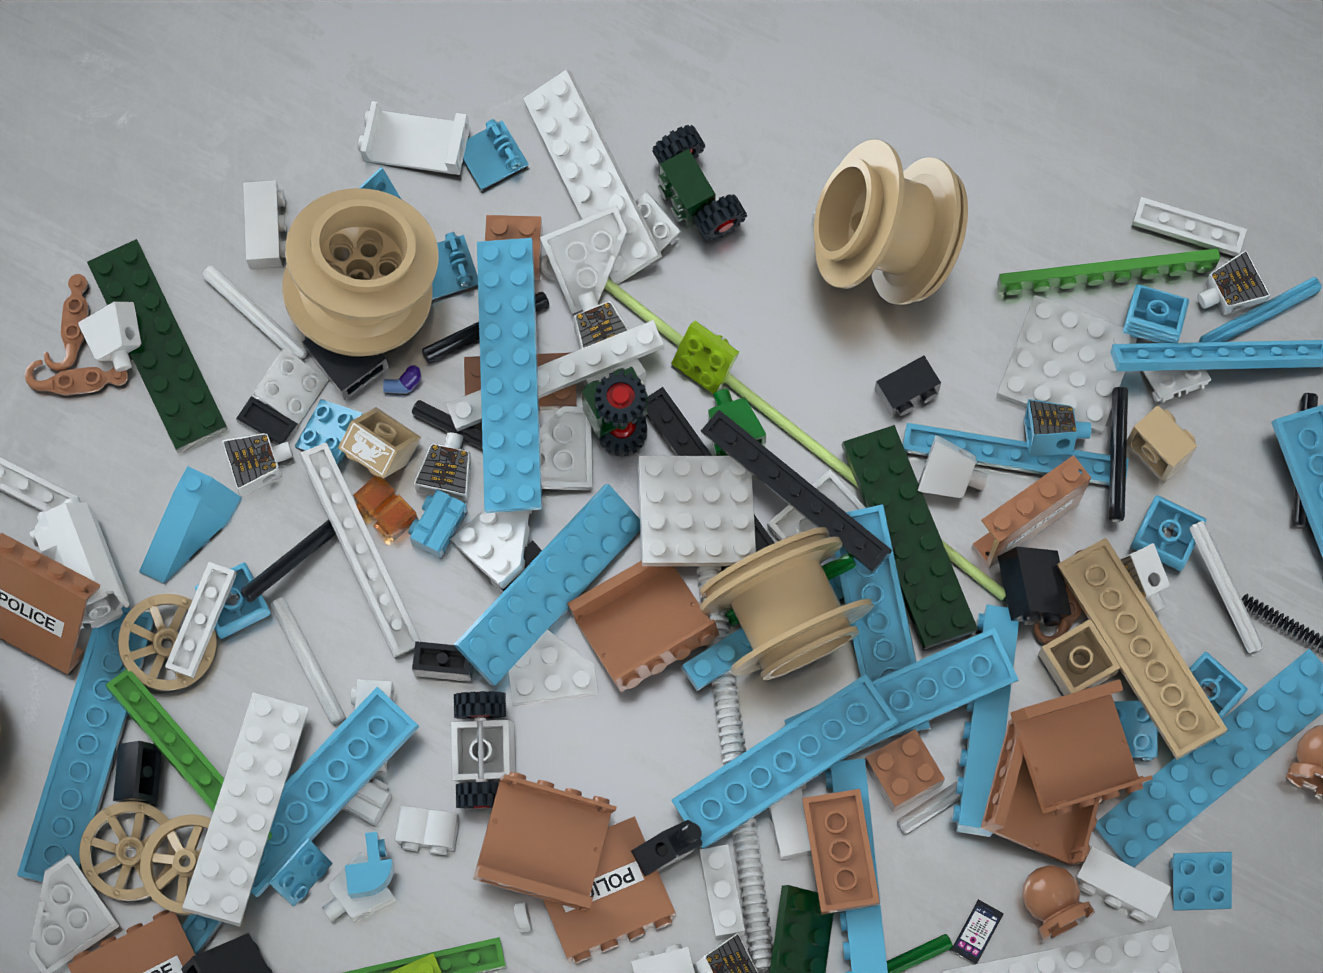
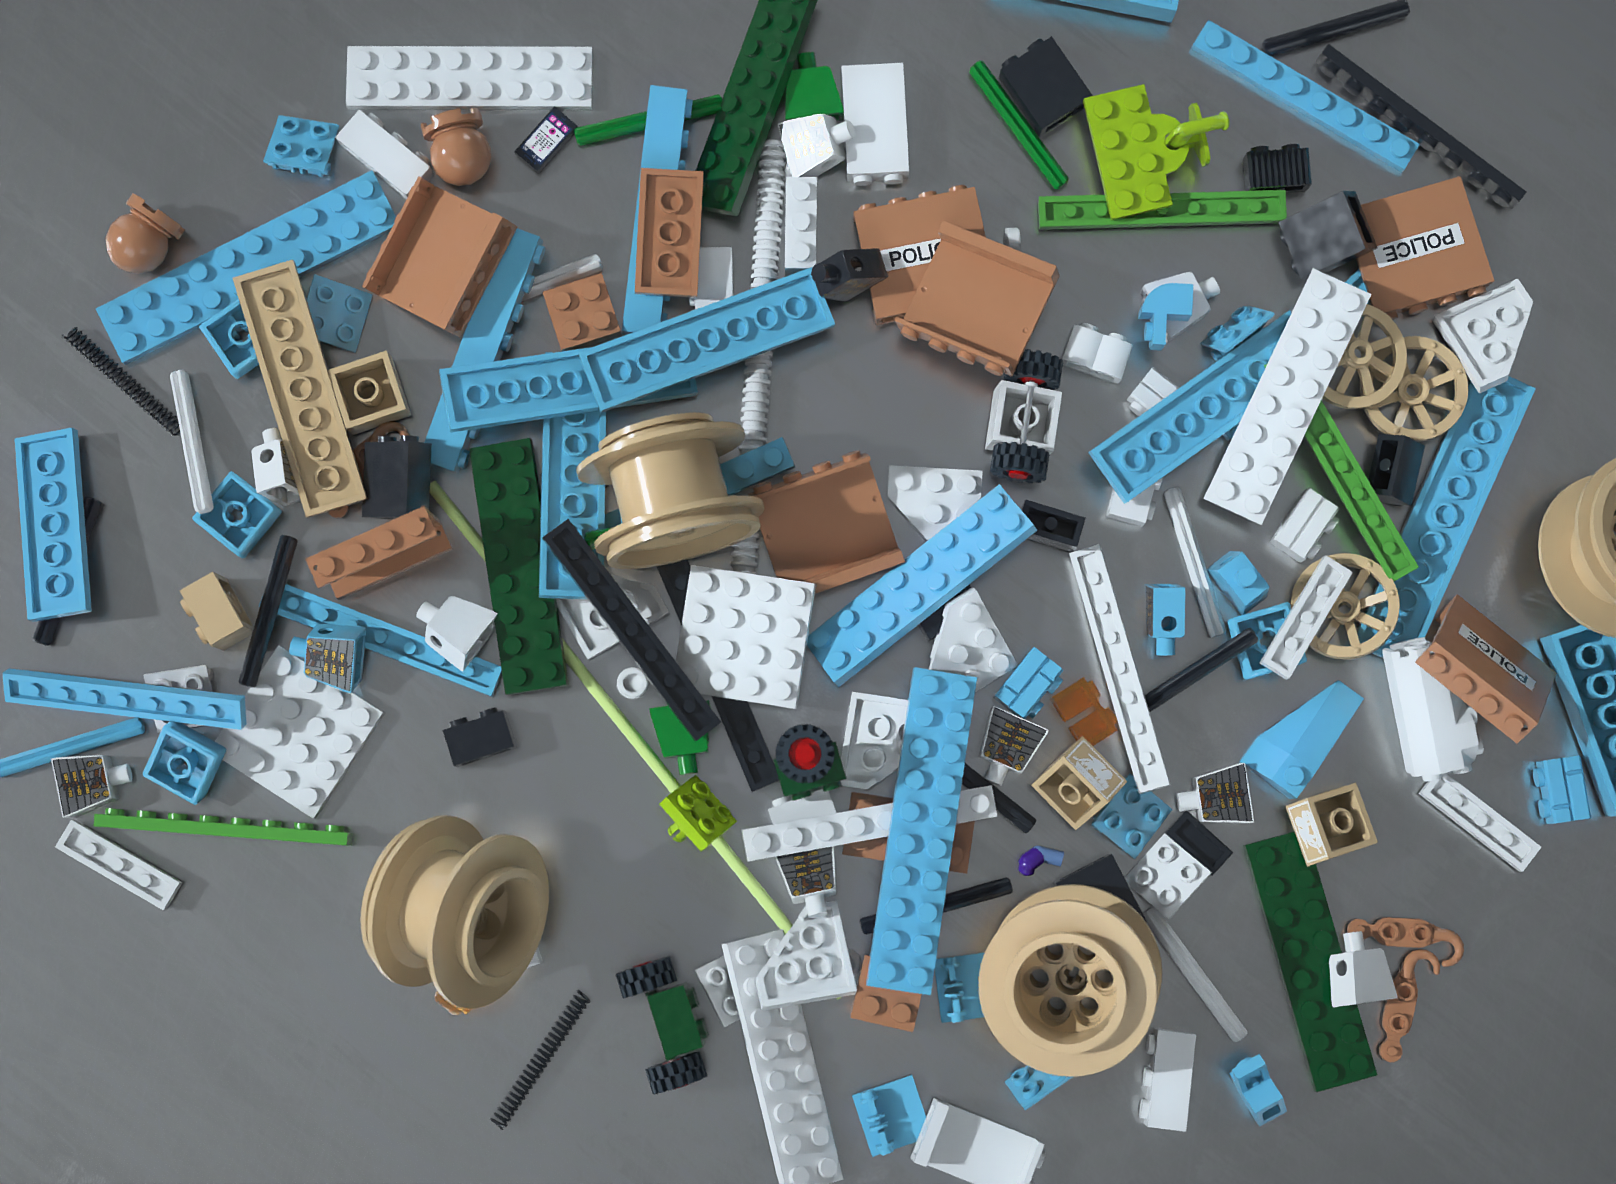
camera: 170 degrees left, 10 degrees up
nougat panel [1010,679,1153,816] -> none
none -> black piece [490,989,590,1130]
none -> white tile [617,667,649,699]
none -> medium azure torso [1146,584,1185,656]
none -> medium azure torso [1207,551,1270,615]
none -> medium azure brick [1230,1054,1287,1127]
none -> white brick [1270,488,1339,563]
none -> tan brick [1286,783,1378,866]

